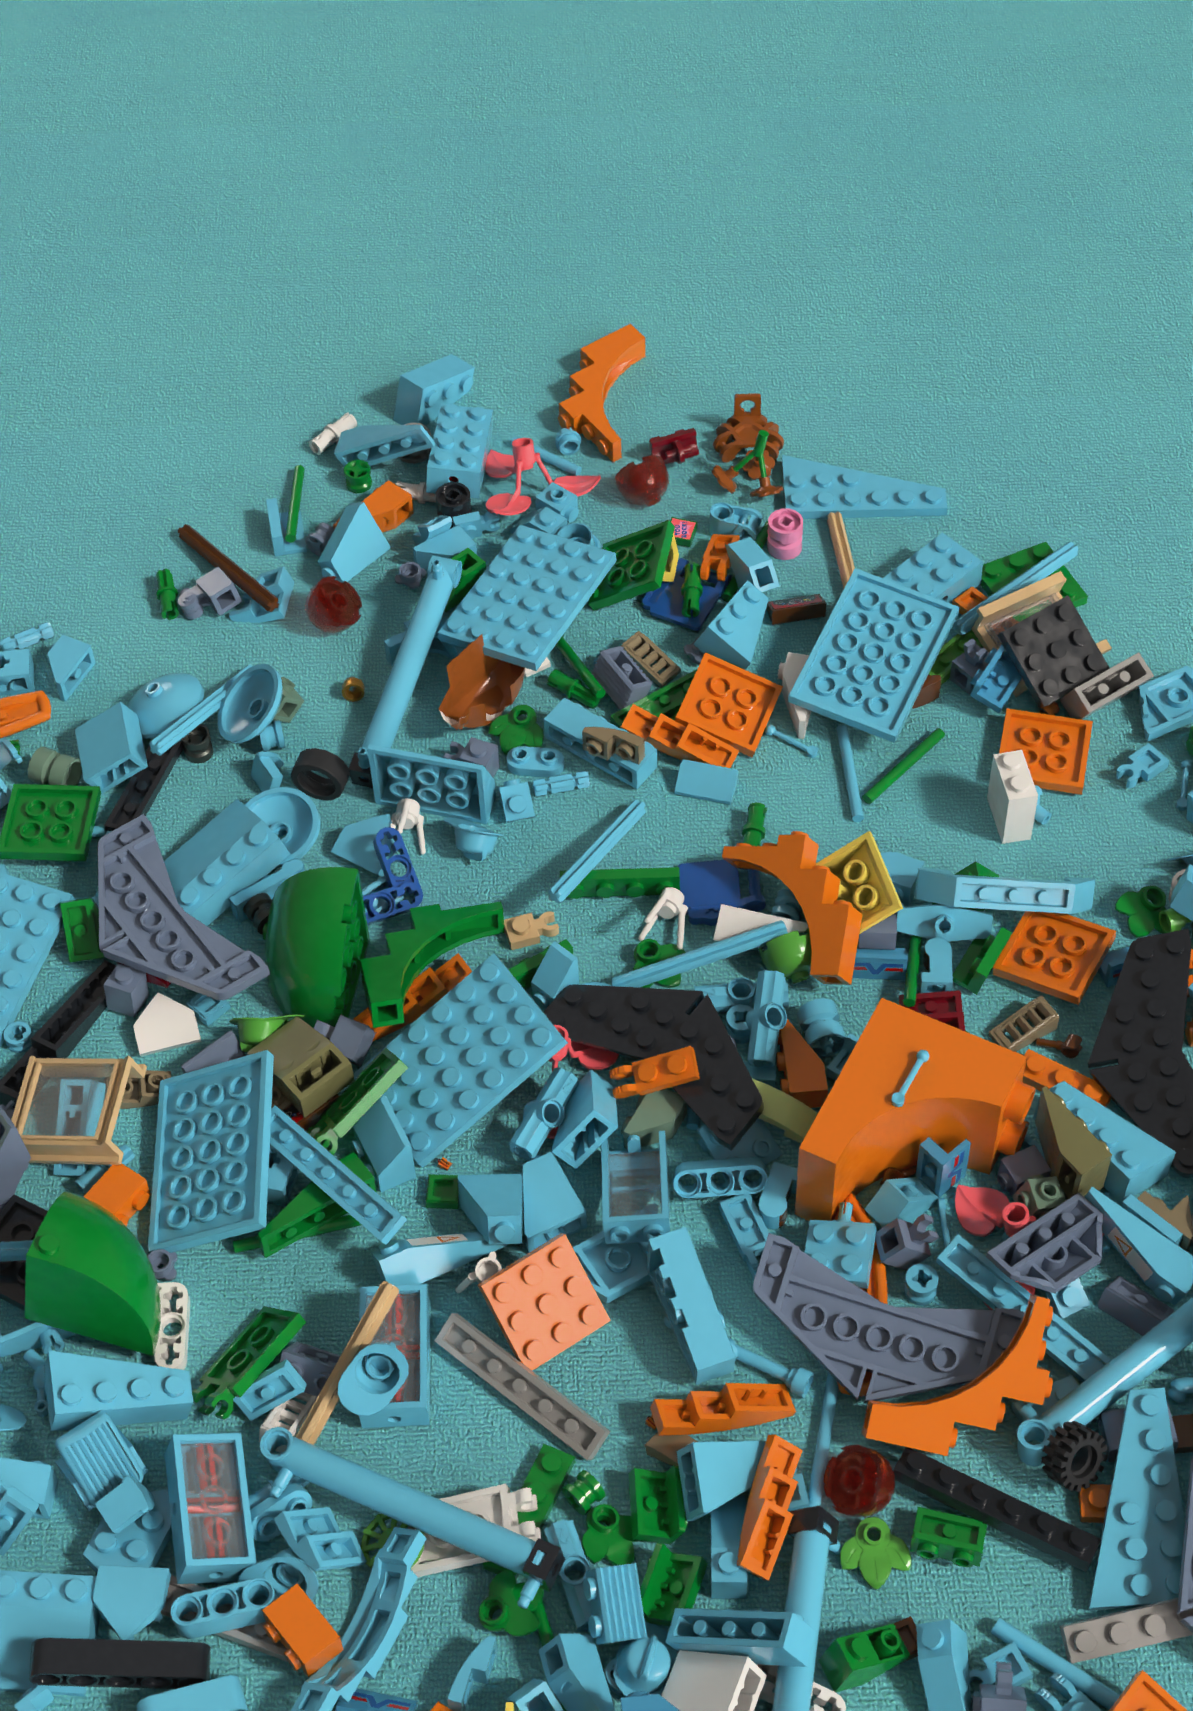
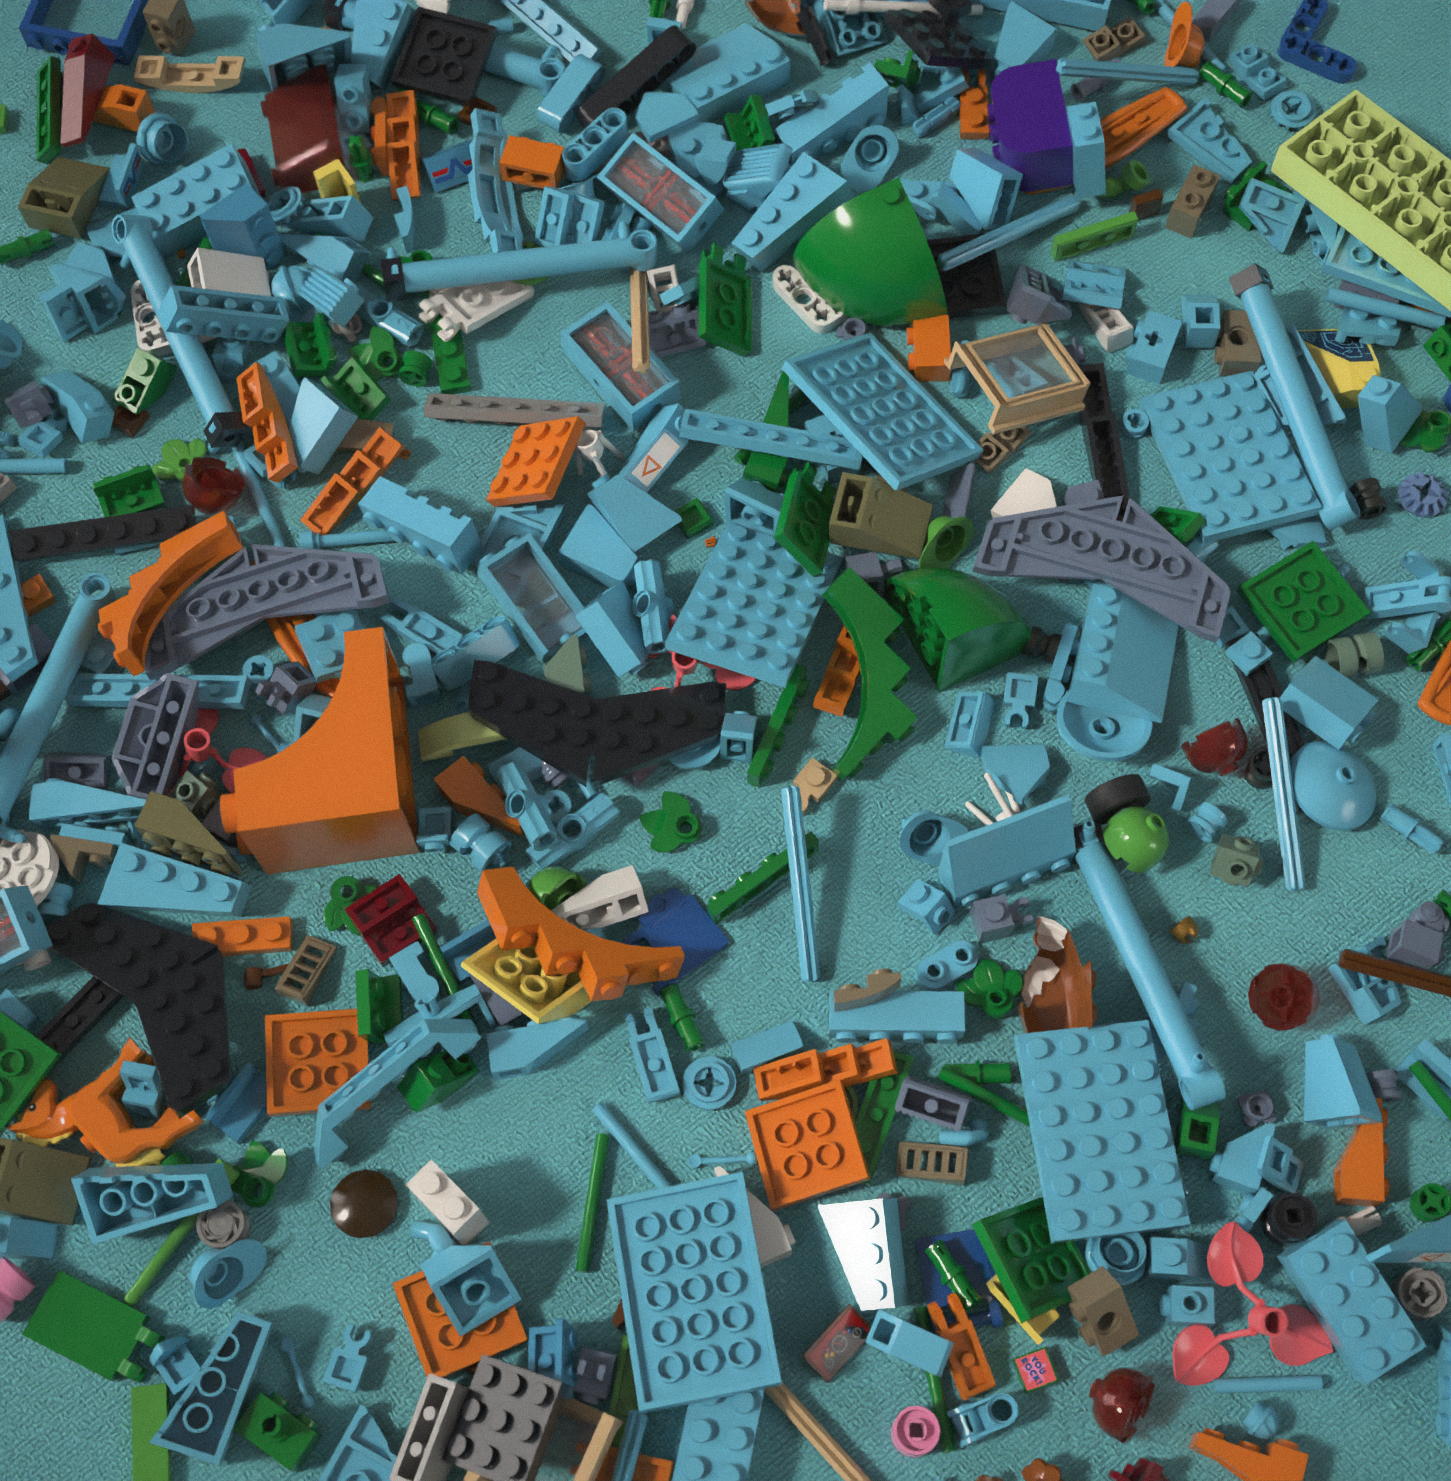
camera: 145 degrees right, 15 degrees up
medium azure dish [217,664,283,743] -> none
medium azure piece [338,1342,409,1415] -> none
blue beam [363,827,423,926] -> none
medium azure axle [533,771,590,796] -> none
orange hinge [609,1046,700,1099] -> none
medium azure axle [611,920,788,988] -> none
white plant [638,887,688,950] -> none
medium azure hinge [891,1050,930,1107] -> none
black tyre [1041,1421,1107,1492] -> none
none -> dark brown dish [330,1169,398,1238]
none -> medium azure slope [420,1245,522,1337]
none -> medium azure hinge [624,1007,680,1104]
none -> medium azure gear [682,1056,736,1111]
none -> green bracket [724,94,775,152]
none -> dark tan brick [1067,1266,1139,1357]
none -> bright green cylinder [1103,806,1169,873]
none -> clear red cylinder [1181,718,1248,777]
none -> medium azure plate [1225,631,1273,676]
none -> medium azure axle [1379,803,1445,854]

